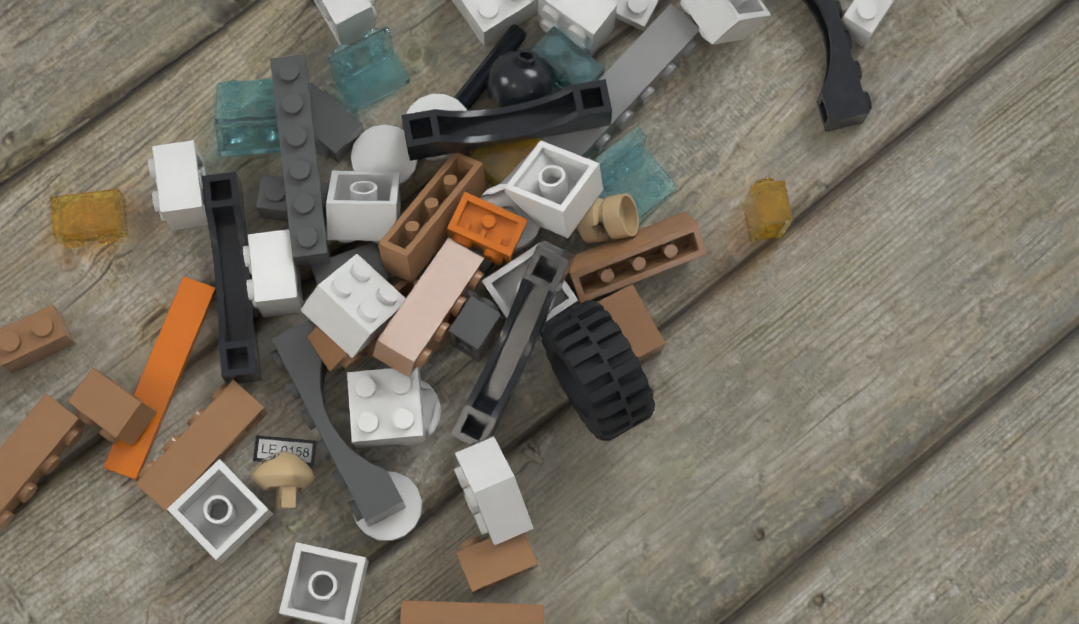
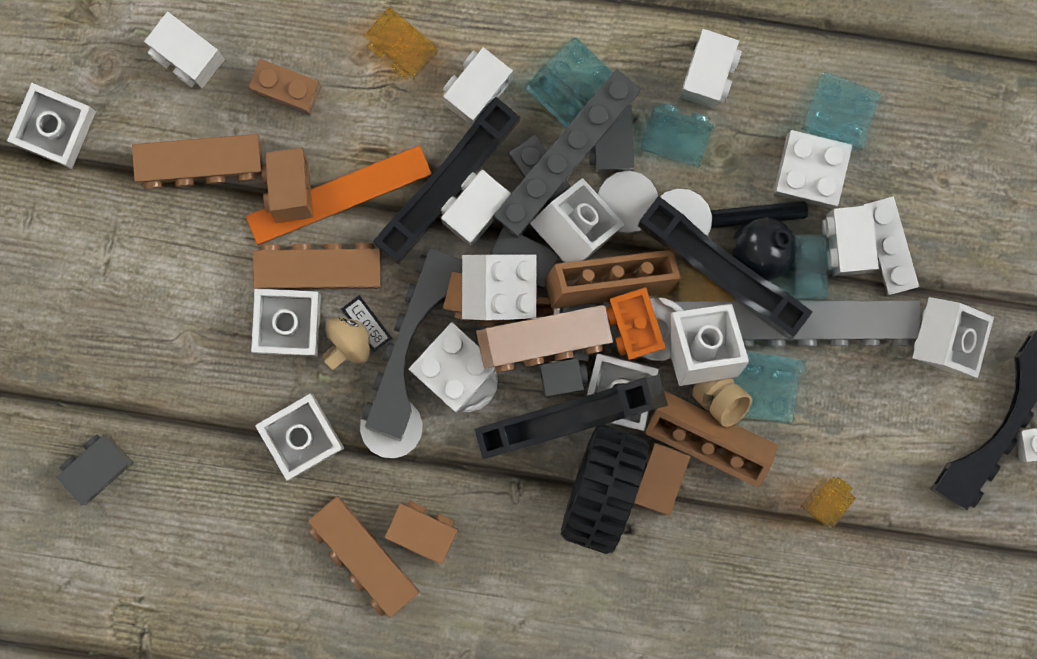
camera: 50 degrees right, 10 degrees up
white brick [454,437,534,545] -> none

